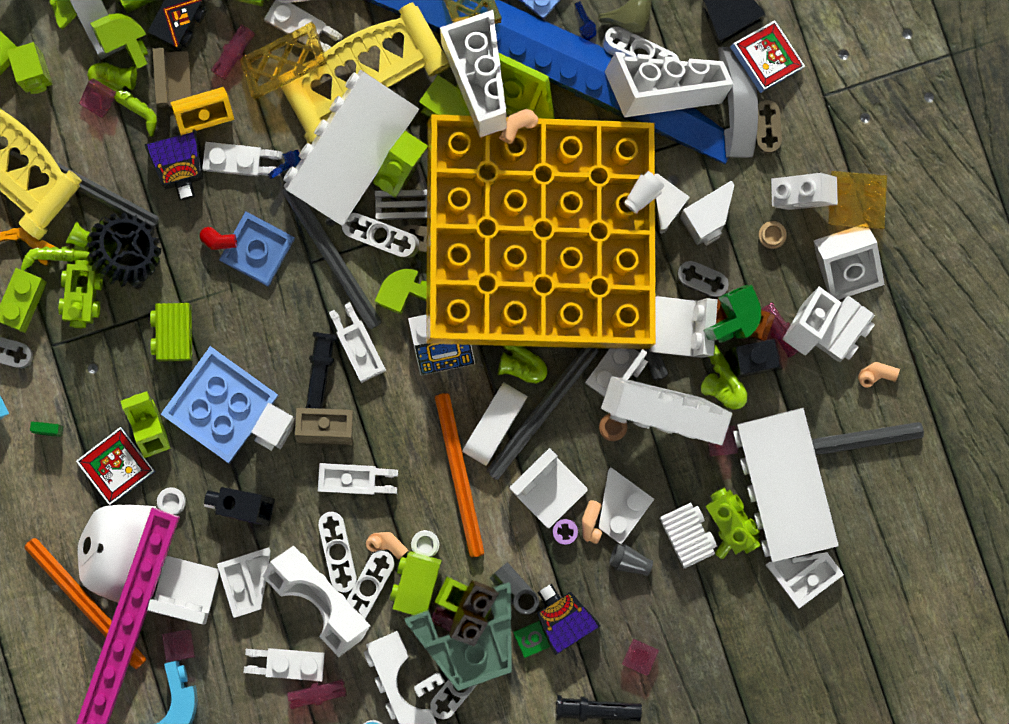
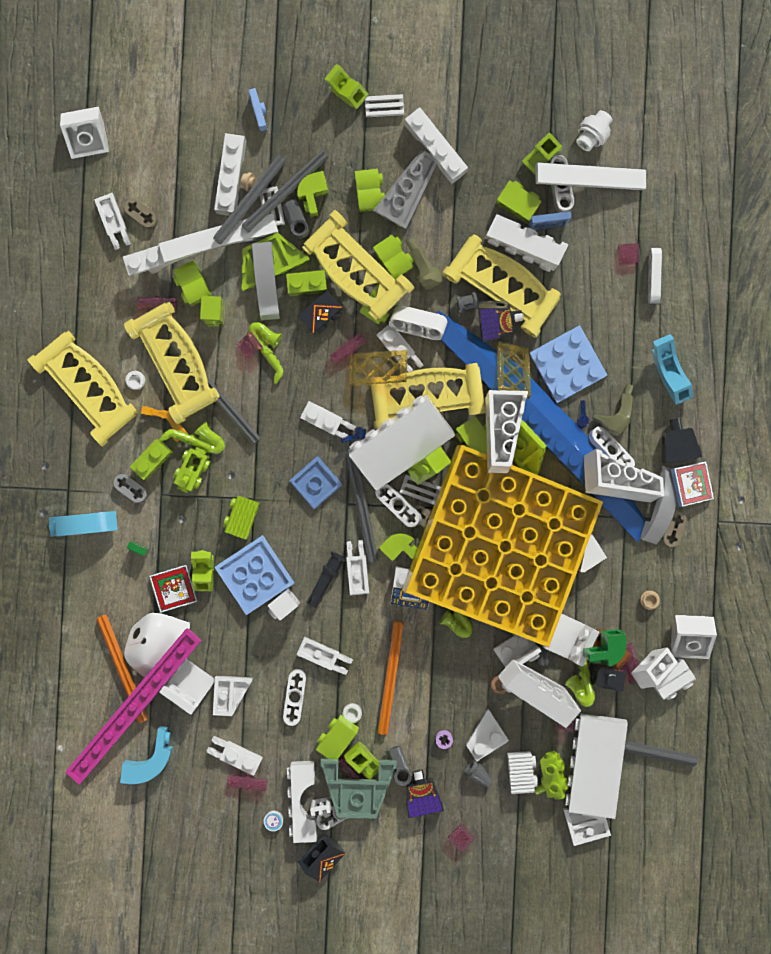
camera: 20 degrees right, 5 degrees up
black gear [85,212,161,287] -> none
lime brick [90,14,148,69] -> none
torso [144,131,203,201] -> none
dark tan panel [153,48,192,109] -> none
white tile [157,488,186,515] -> none
clear pink plate [162,629,196,662] -> none
yellow brick [170,87,235,135] -> none
red arm [199,227,237,250] -> none
black torso [204,487,275,526] -> none
white arch [262,546,370,657] -> none
dark tan panel [295,408,353,445] -> none
white beam [347,551,395,619] -> none
light nougat arm [366,532,408,560] -> none
dark brown slope [449,580,498,647] -> none
white beam [462,382,528,466] -> none
dark grey axle [487,348,599,480] -> none
light nougat arm [499,109,538,144] -> none
white bracket [509,448,588,528] -> none
green tile [514,621,550,658] -> none
black pin [555,695,642,722] -> none
light nougat arm [582,500,602,544] -> none
white cone [624,171,665,214] -> none
light grey beam [677,261,729,298] -> none
white slope [680,181,734,246] -> none
white brick [771,173,838,210] -> none
clear yellow hinge [828,171,887,229] -> none
light nougat arm [858,362,900,388] -> none

